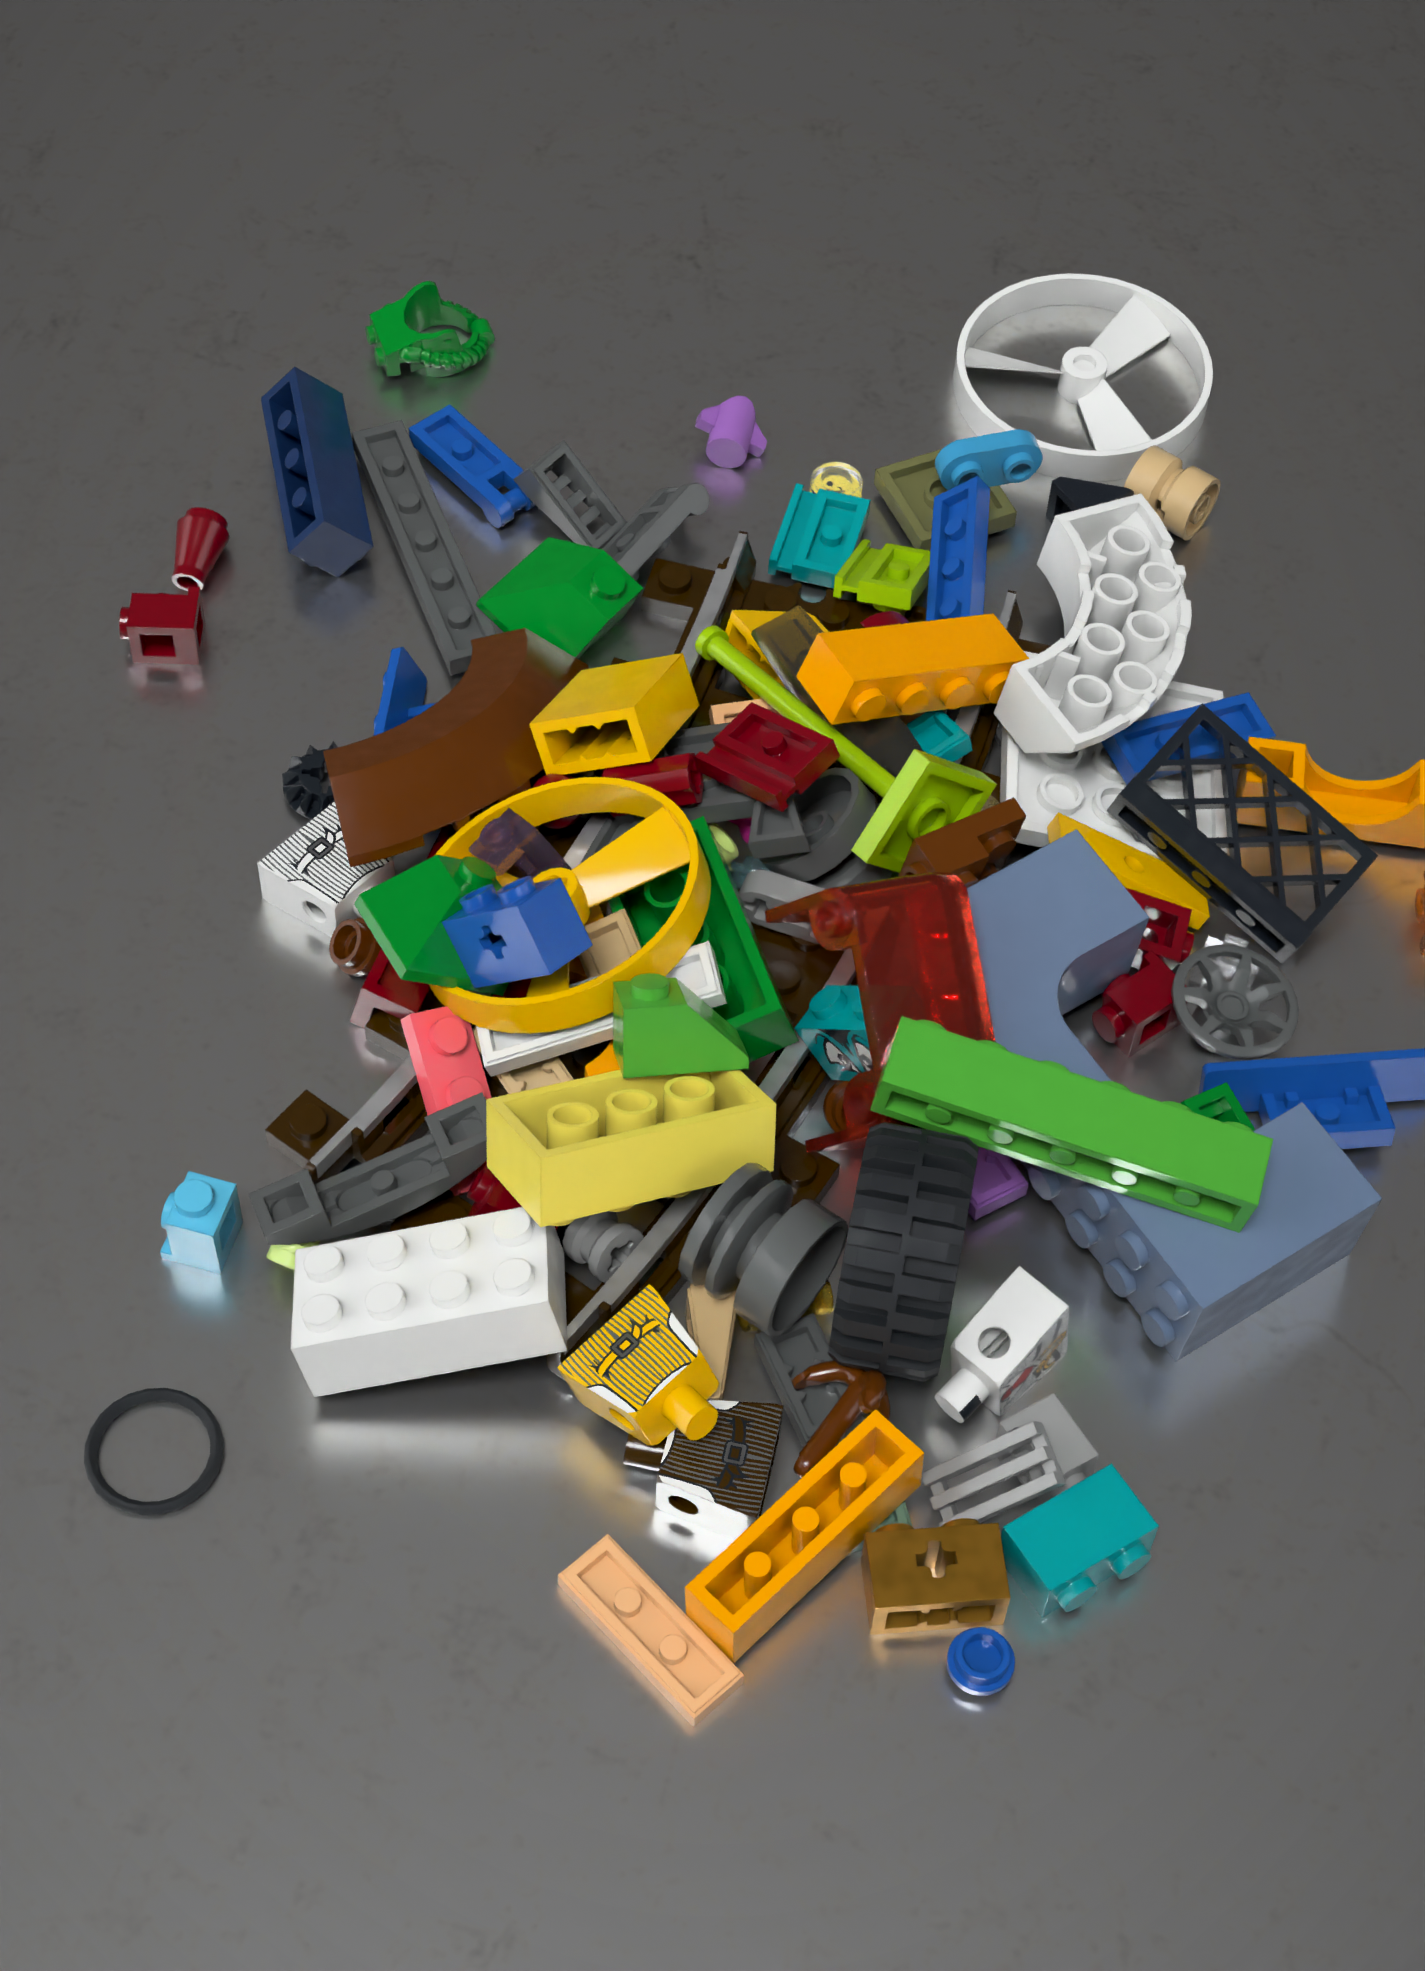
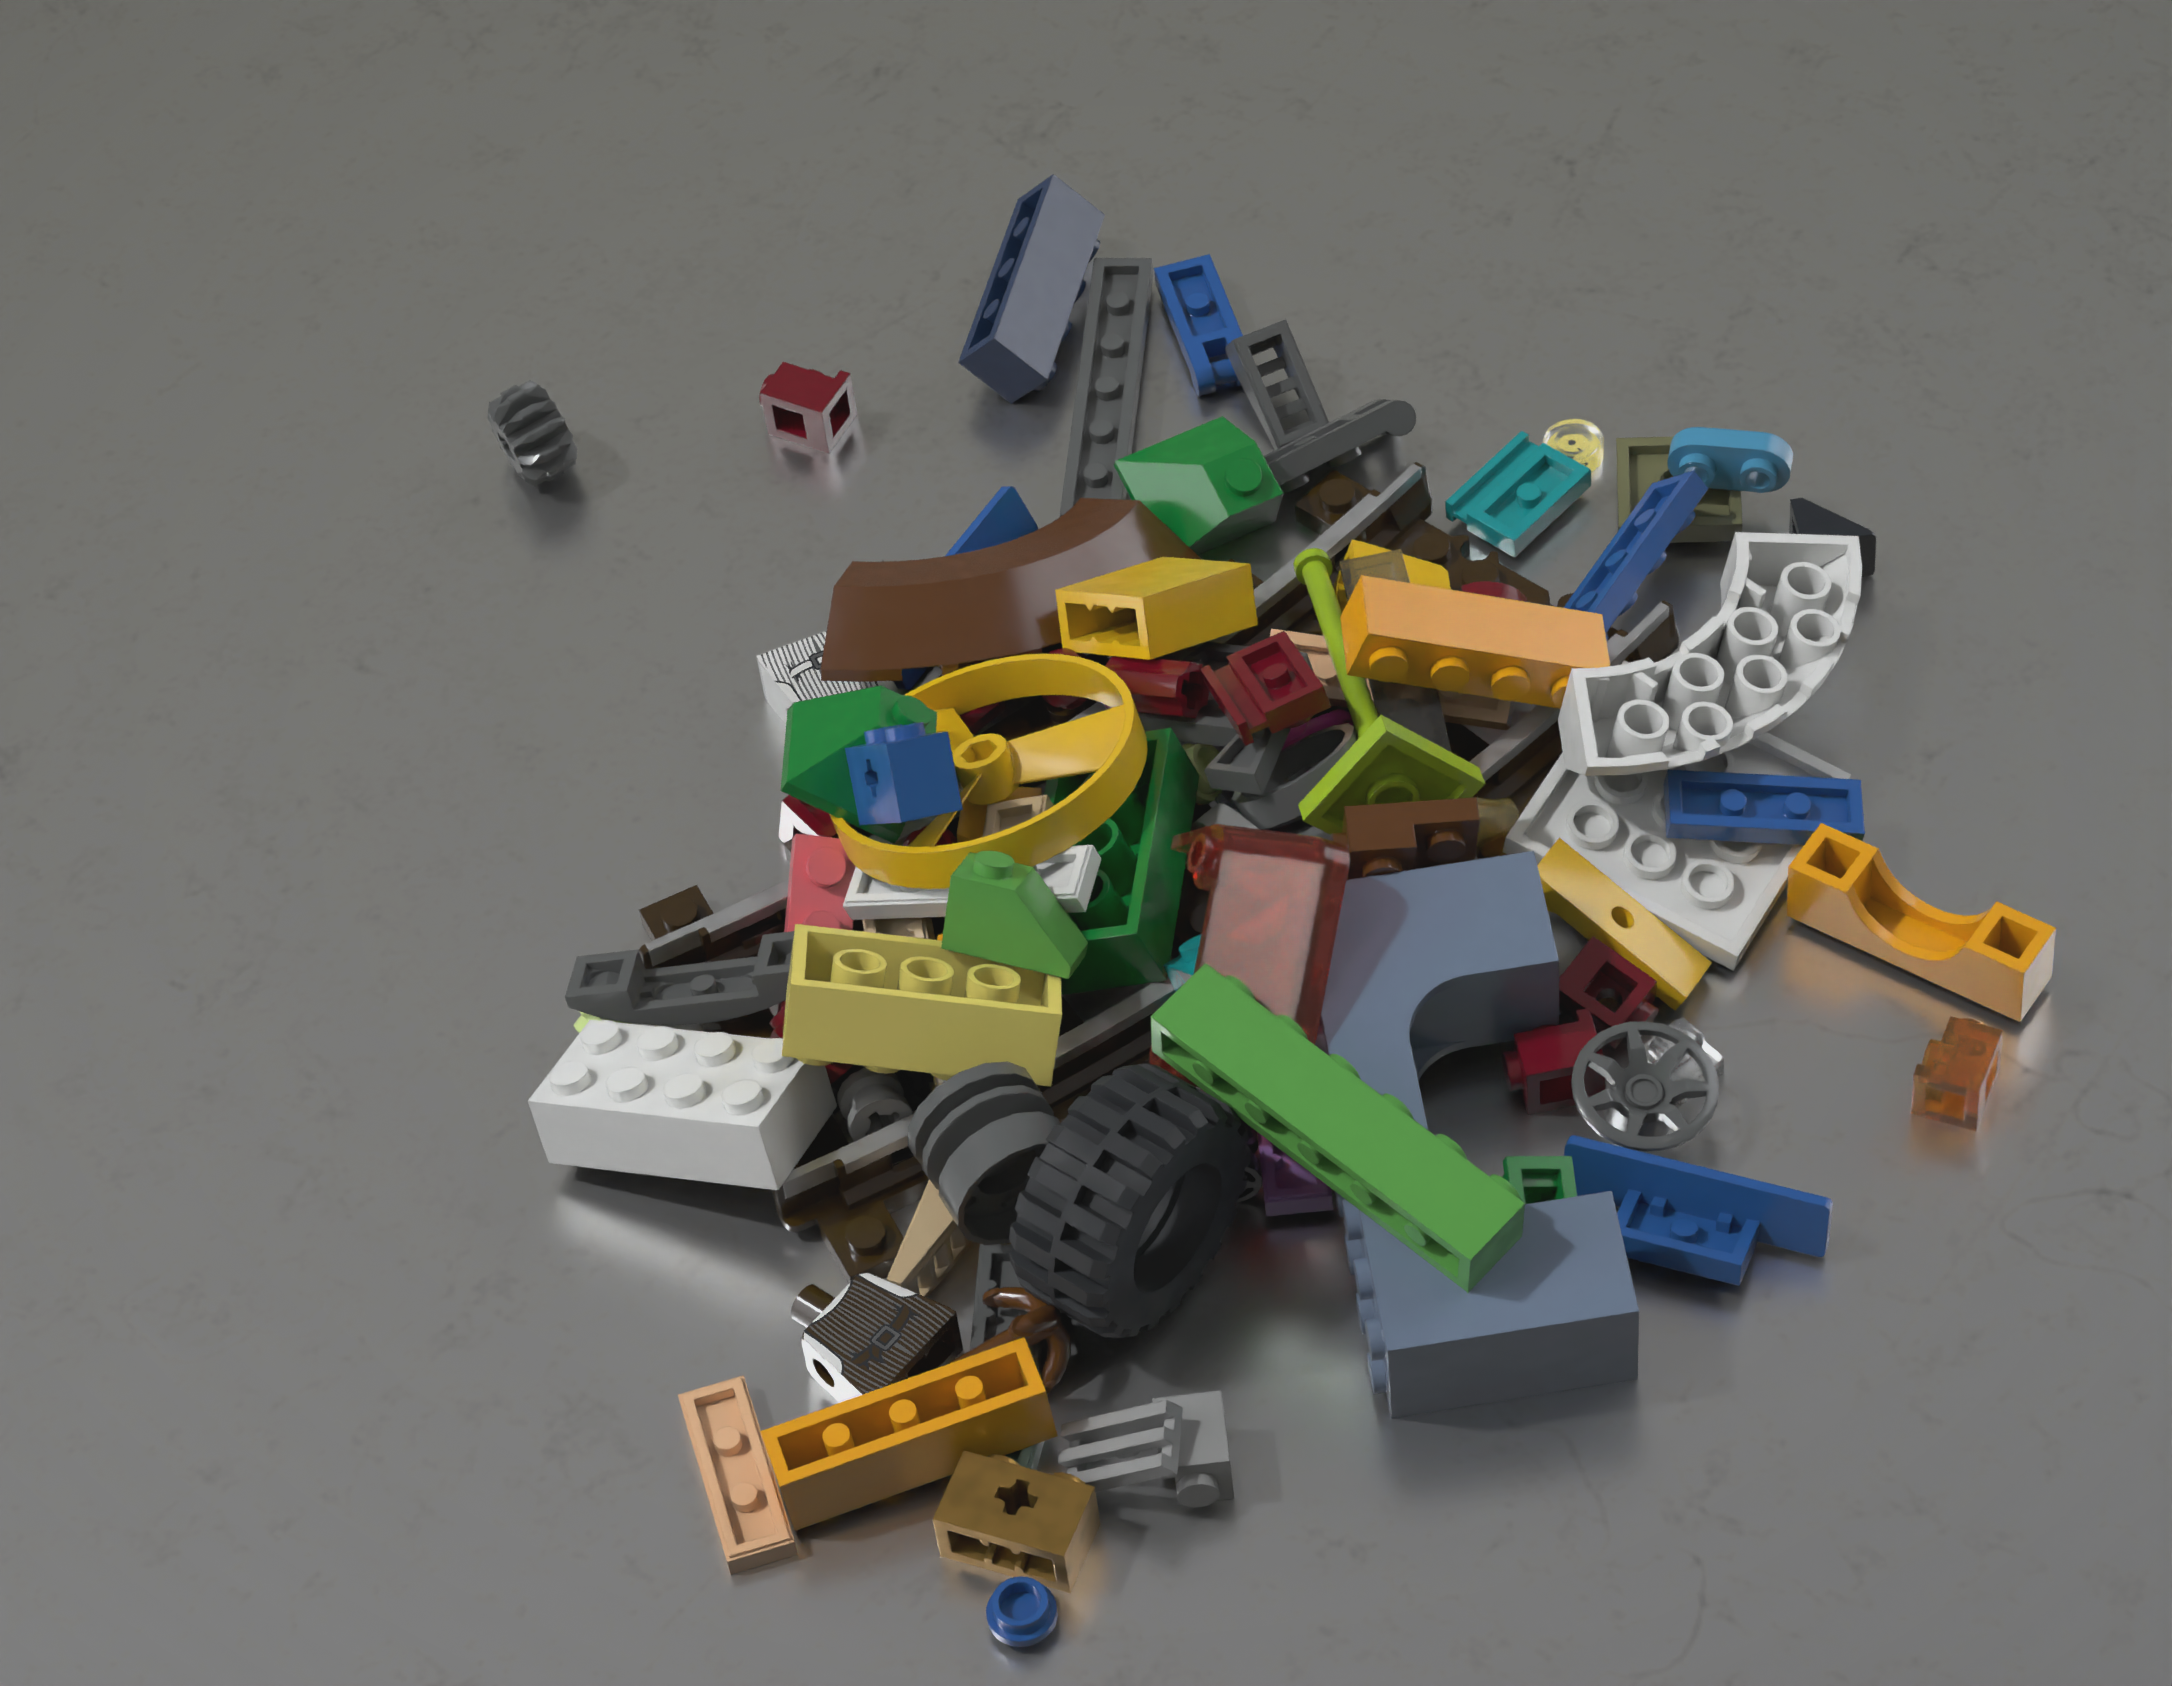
camera: 35 degrees right, 5 degrees down
black tyre [84,1388,224,1516] -> none
medium azure brick [160,1171,243,1274] -> none
dark red cone [171,507,230,591] -> none
green piece [365,281,495,377] -> none
bracket [469,808,572,879] -> none
yellow torso [557,1284,719,1446] -> none
medium lavender piece [695,395,767,468] -> none
lime plate [833,539,930,612] -> none
teal tile [891,710,973,762] -> none
white torso [934,1266,1069,1423] -> none
white piece [953,273,1213,482] -> none
teal brick [1001,1463,1159,1618] -> none
black fence [1106,703,1378,964] -> none
tan wheel [1124,445,1221,541] -> none

